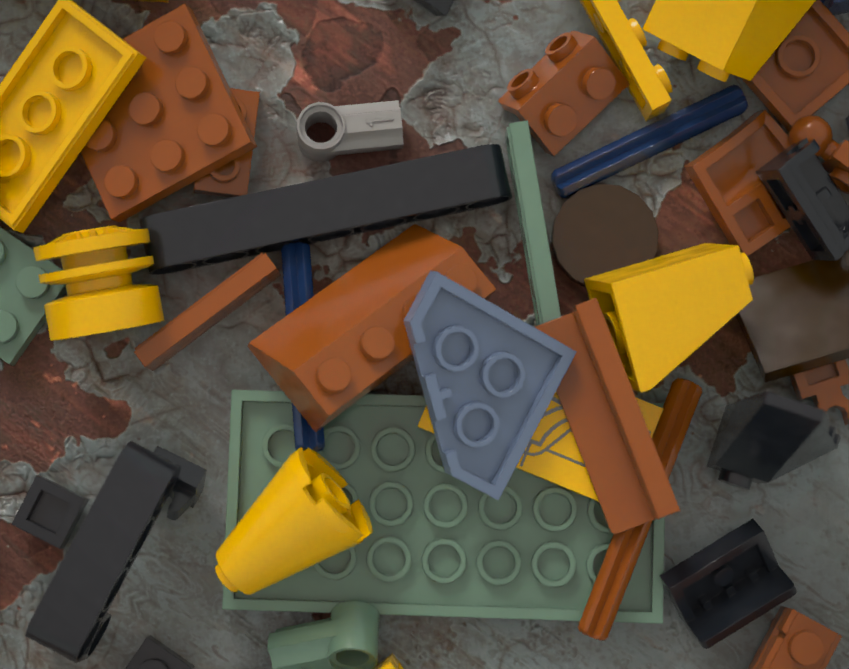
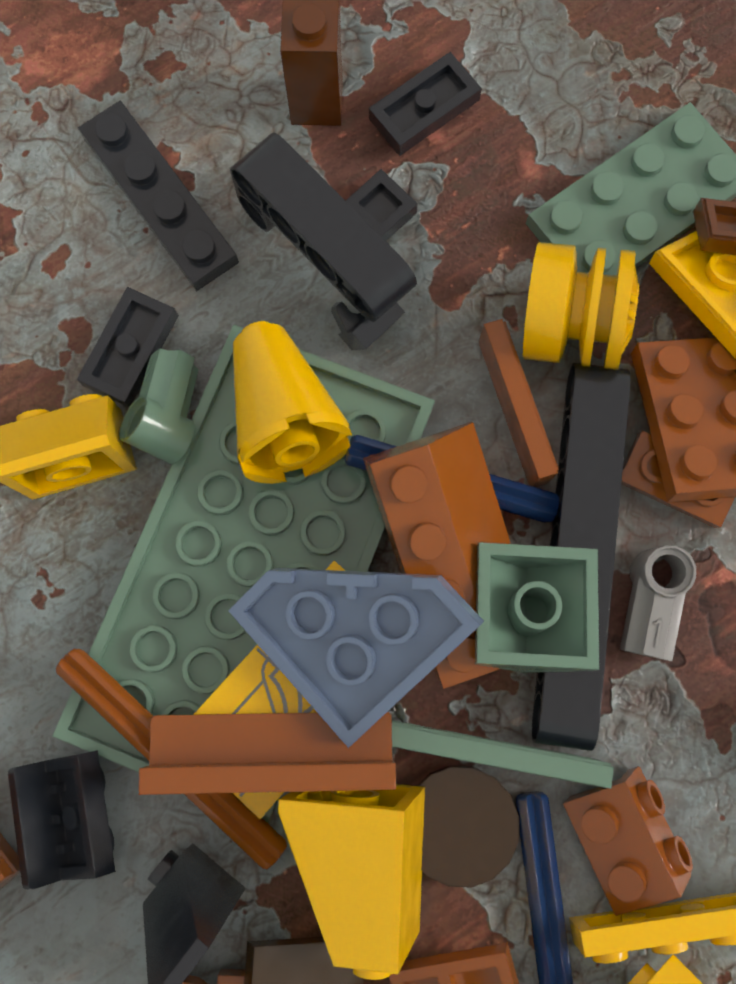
camera: 110 degrees right, 5 degrees down
none -> sand green slope [475,542,599,673]

